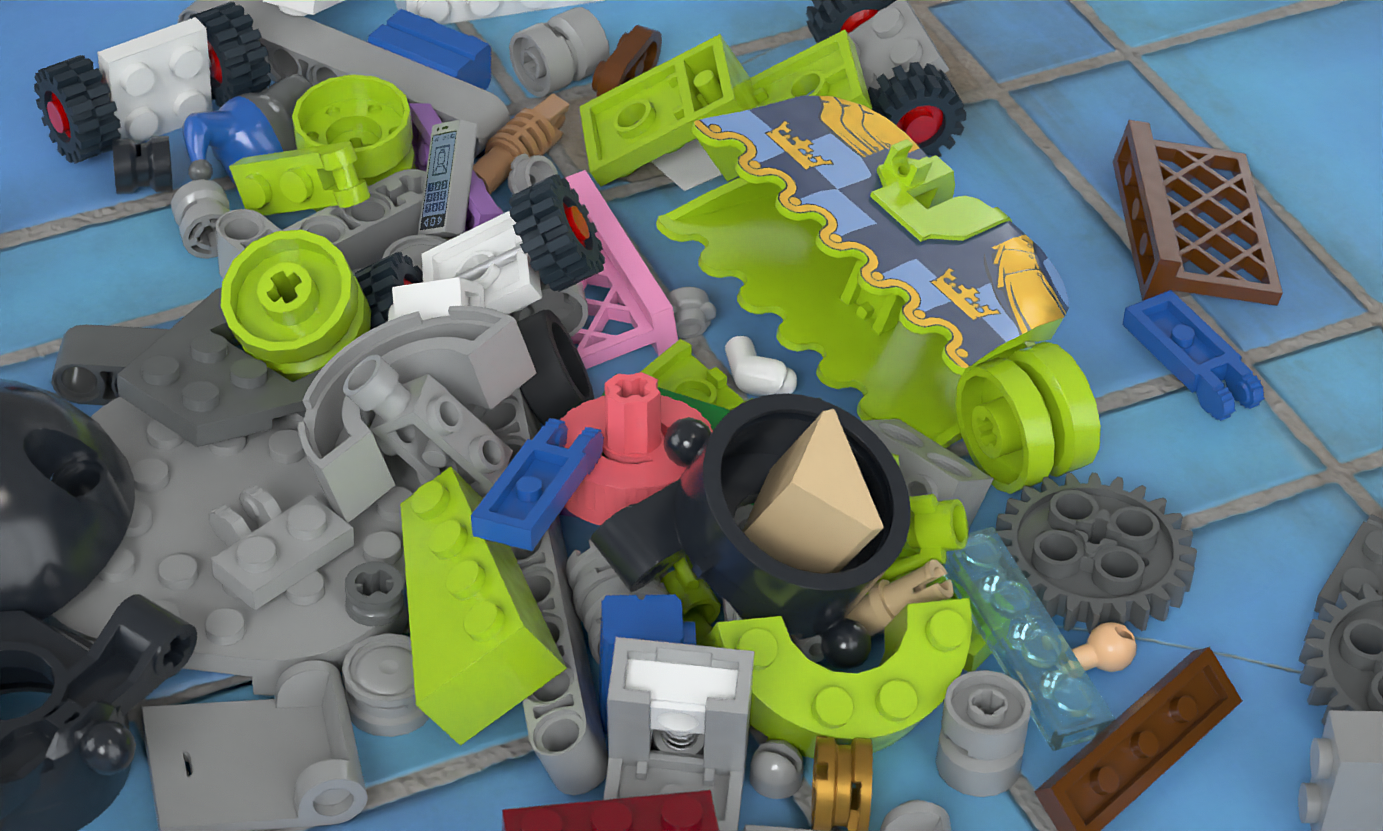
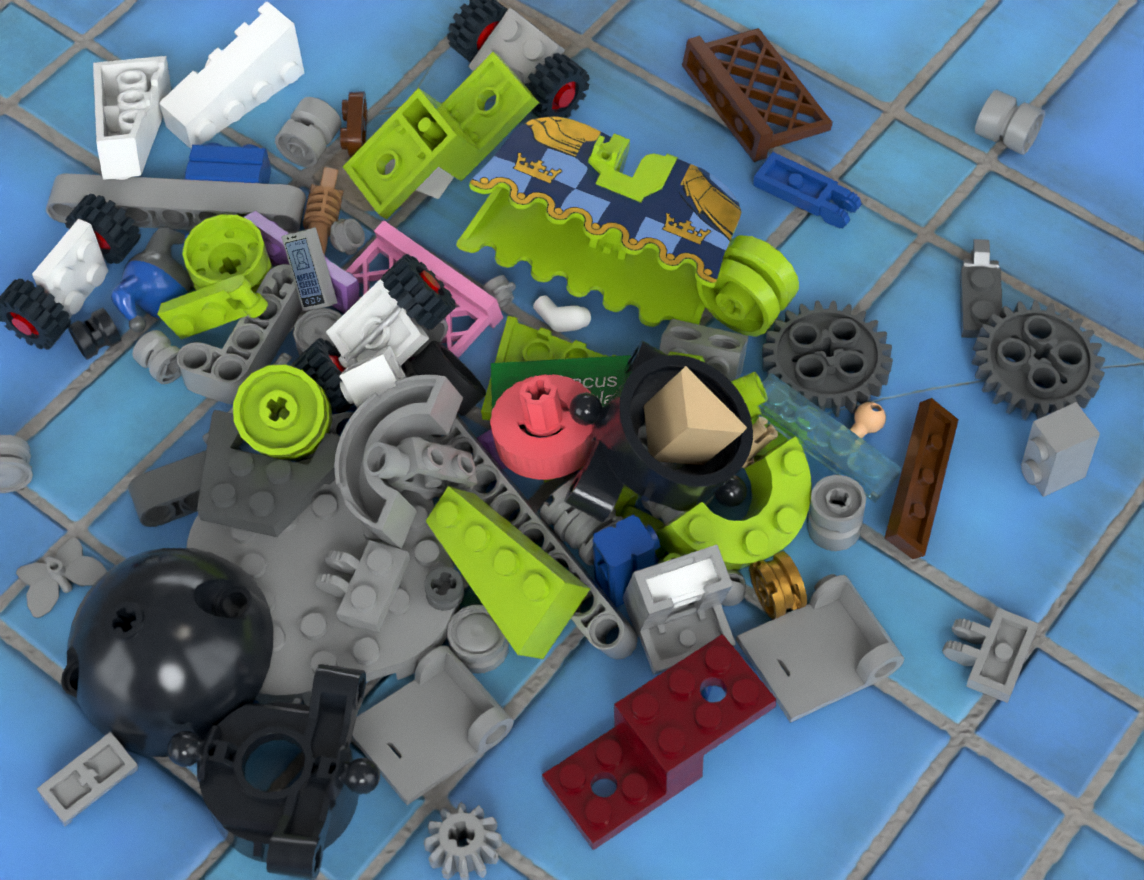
camera: 20 degrees left, 15 degrees up
blue hinge [471,418,604,551] -> none

